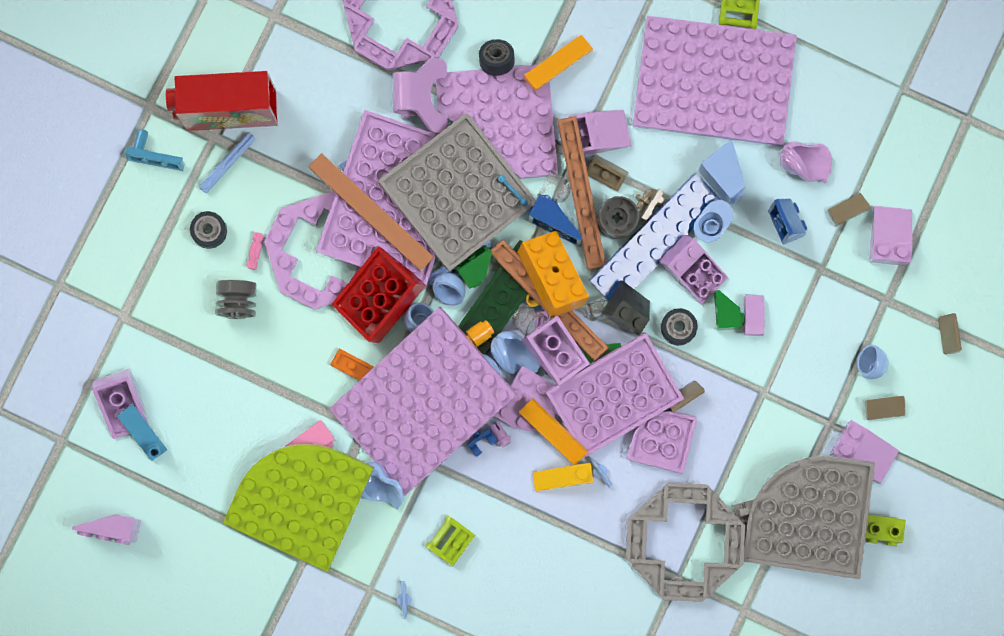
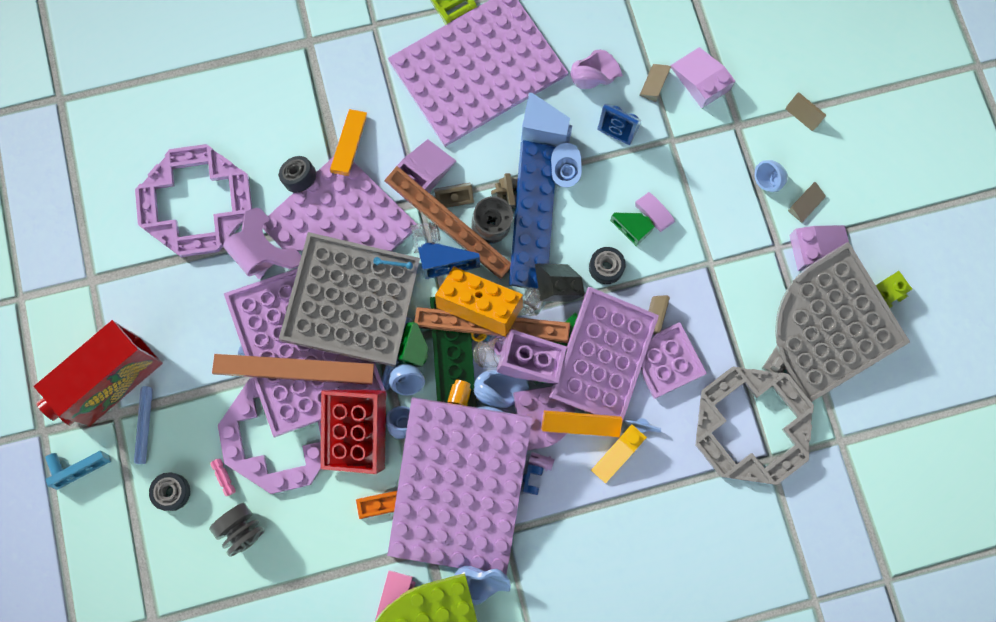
camera: 45 degrees left, 5 degrees down
lime plate [425,515,476,566] -> none
lavender slope [659,234,728,304] -> none

